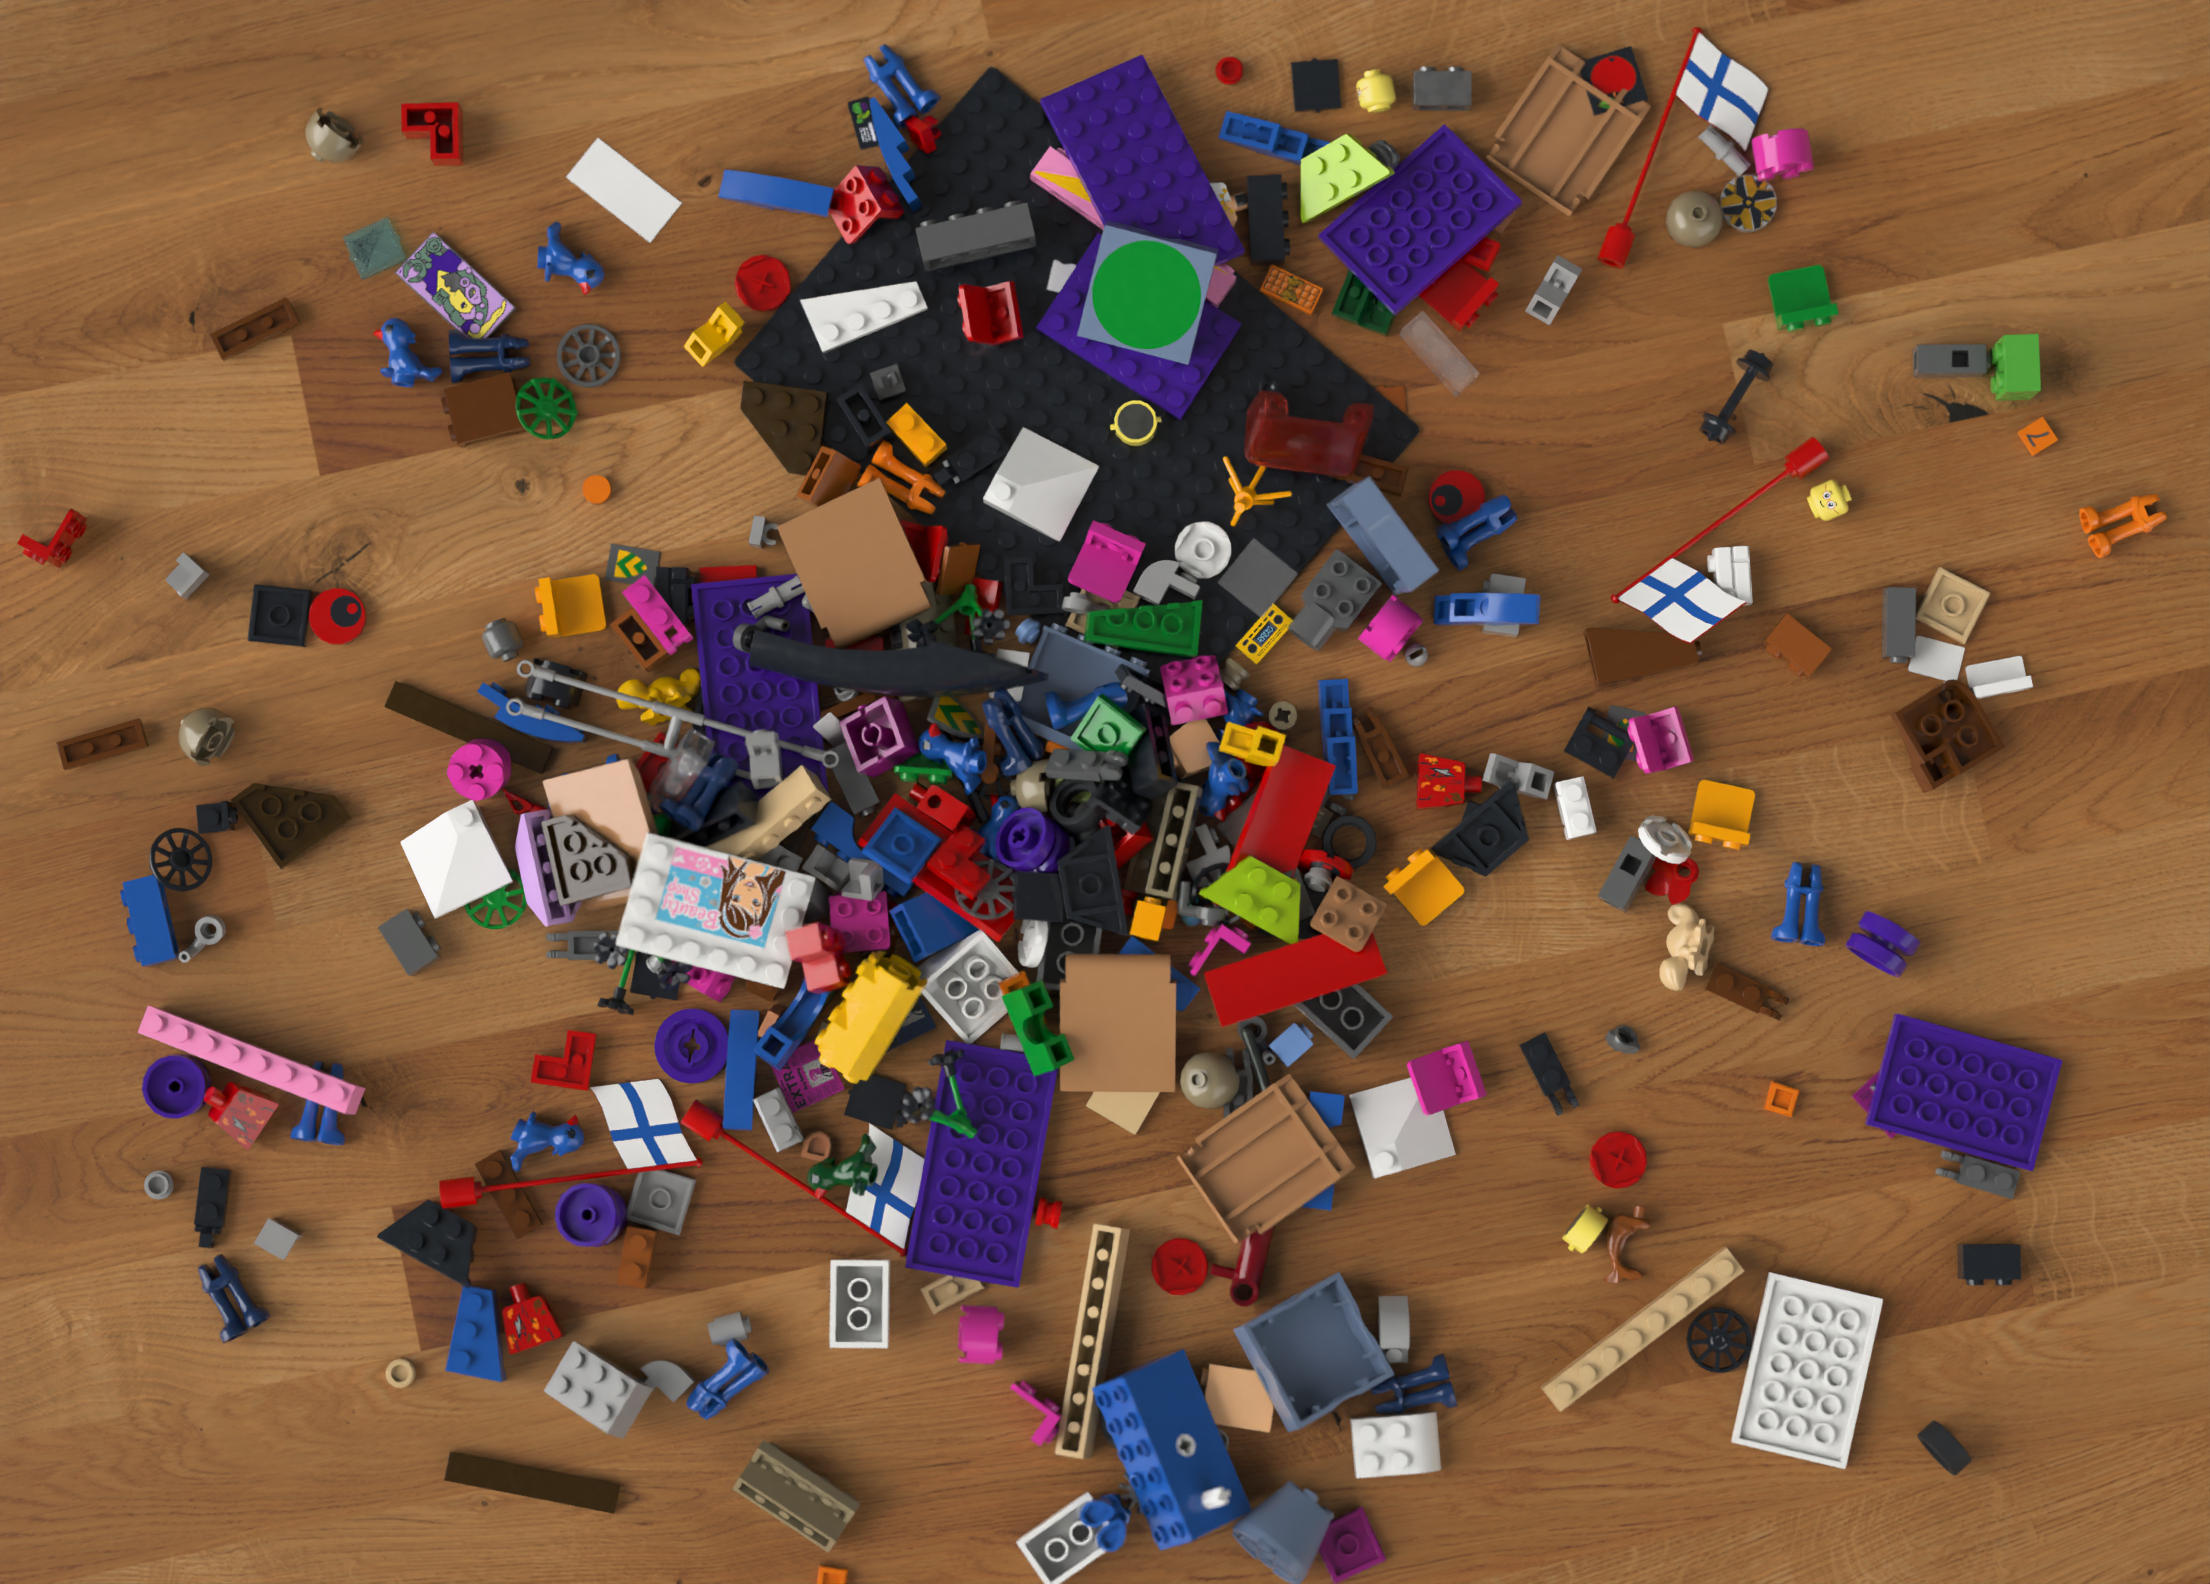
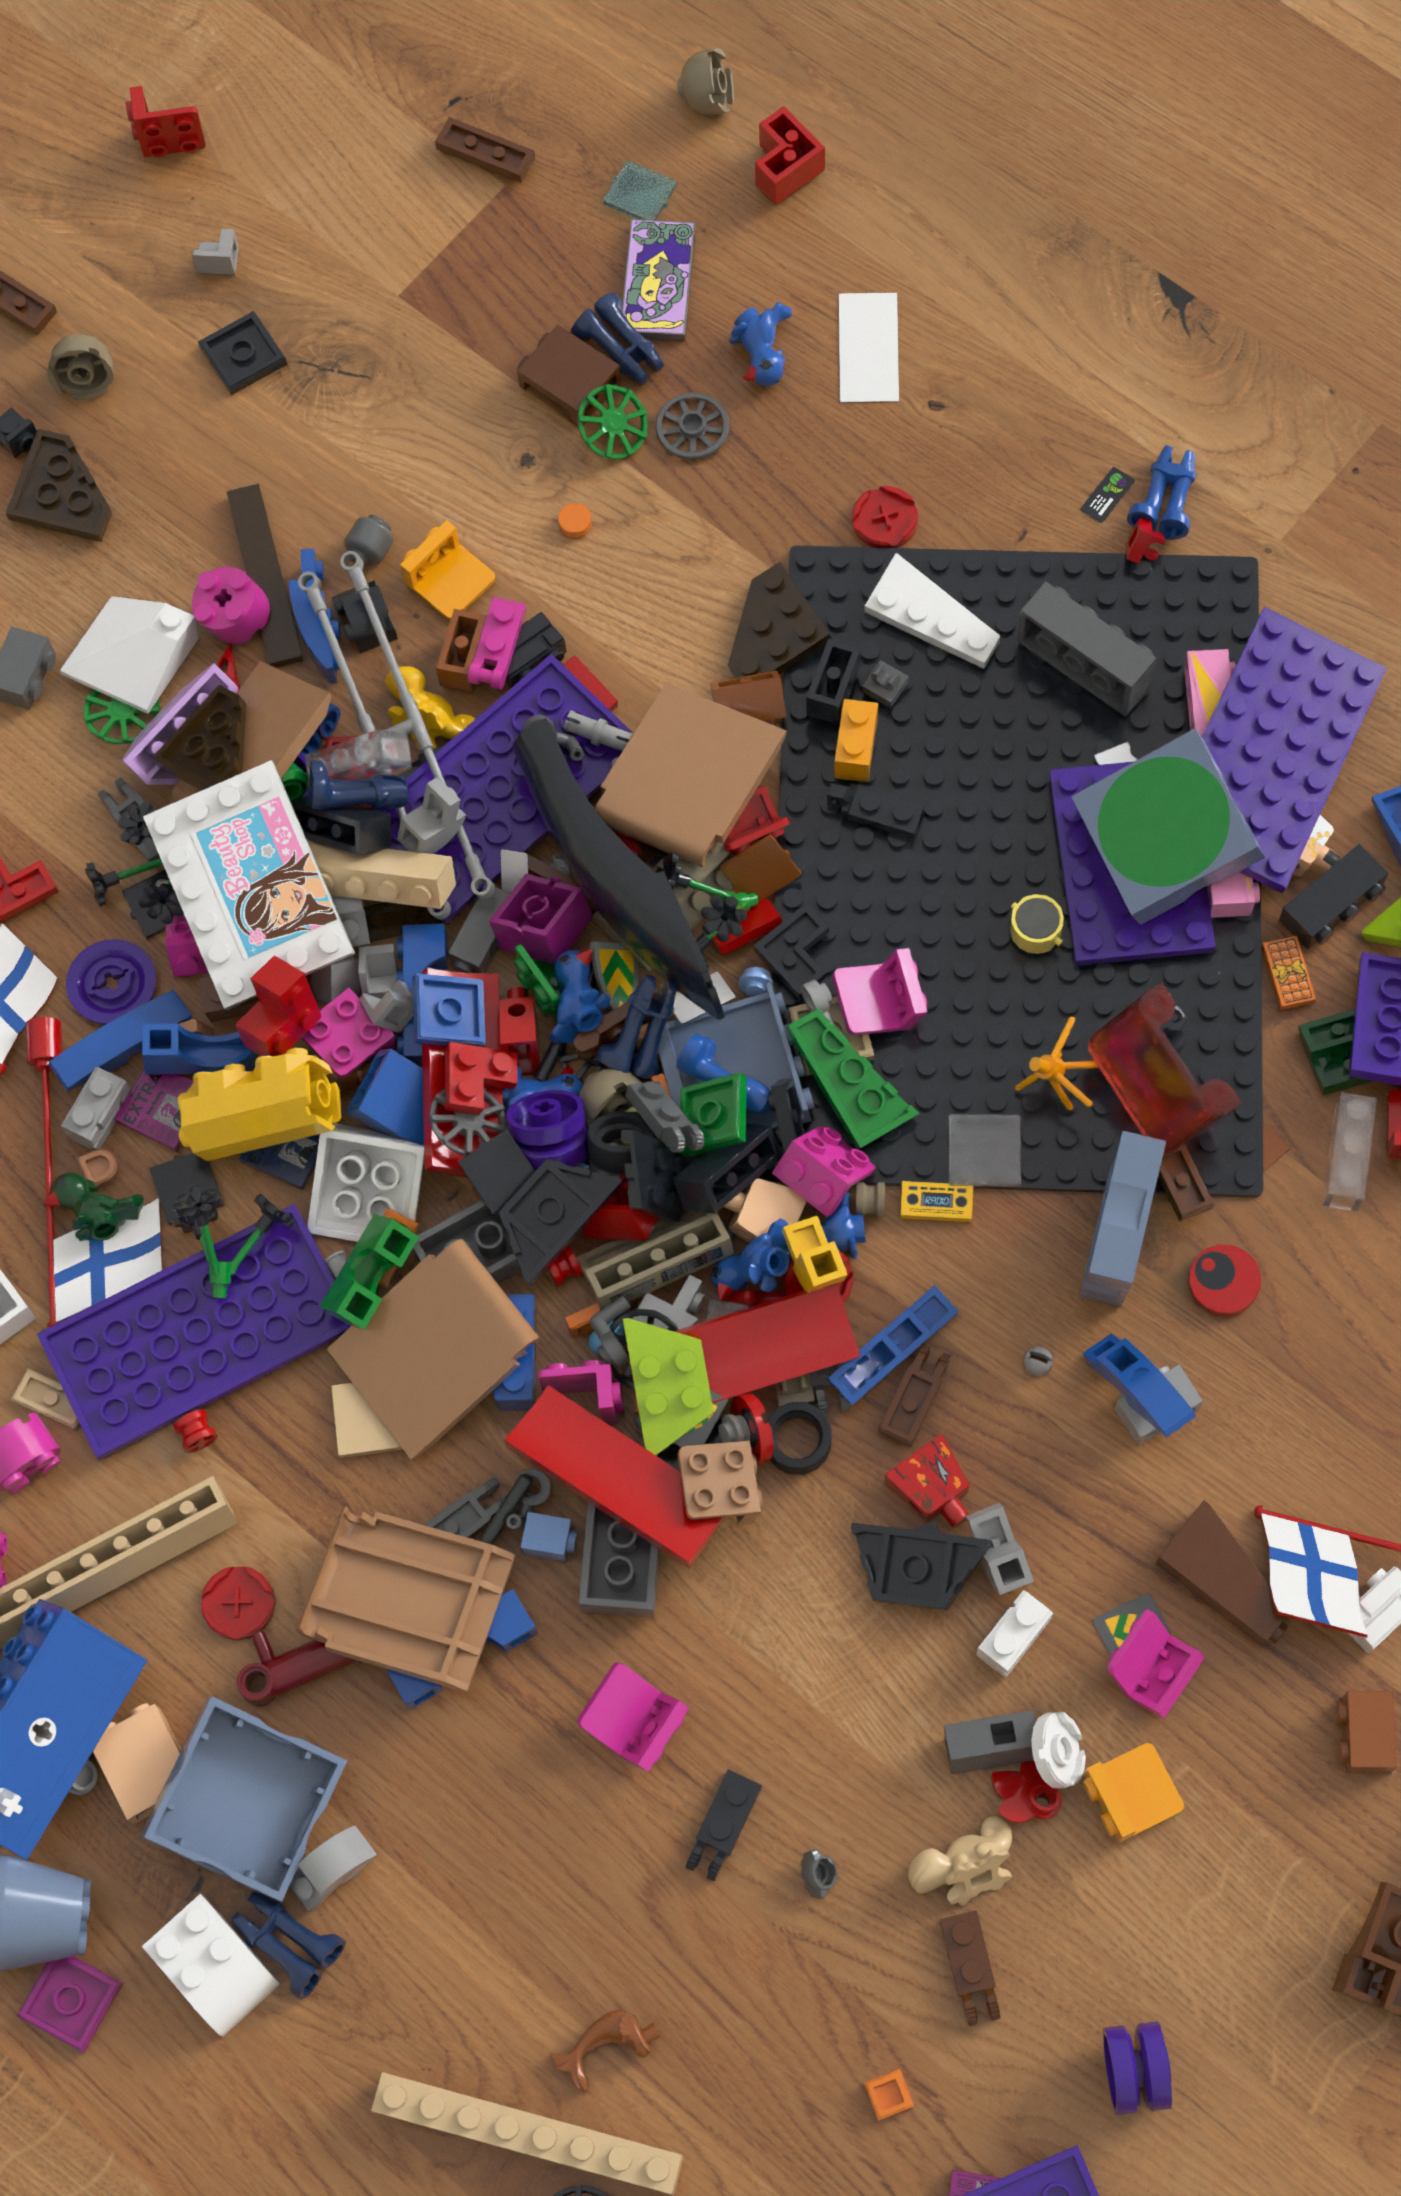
camera: 55 degrees right, 15 degrees down
red tile [309,588,367,645] -> none
blue animal [372,318,443,388] -> none
dark grey sticker [605,544,660,586] -> none
yellow brick [684,301,745,367] -> none
blue slope [718,170,834,218] -> none
light grey tile [749,515,778,549] -> none
red bracket [829,165,905,244] -> none
orange piece [857,440,945,515] -> none
blue slope [870,97,922,212] -> none
red bracket [958,281,1024,345] -> none
white slope [983,427,1099,542] -> none
white tile [1018,920,1048,968] -> none
light orange brick [1130,897,1166,943] -> none
light grey brick [1133,560,1200,606] -> none
white tile [1175,521,1231,579] -> none
dark tan cylinder [1180,1052,1240,1110] -> none
dark tan wheel [1268,701,1297,732] -> none
dark grey brick [1287,549,1382,652] -> none
white slope [1349,1078,1456,1178] -> none
dark pink brick [1358,594,1423,662] -> none
light orange bracket [1384,847,1465,926] -> none
blue piece [1435,495,1518,571] -> none
light yellow piece [1562,1204,1608,1254] -> none
black plate [1563,706,1634,779] -> none
red tile [1589,1131,1647,1189] -> none
blue piece [1771,862,1825,946] -> none

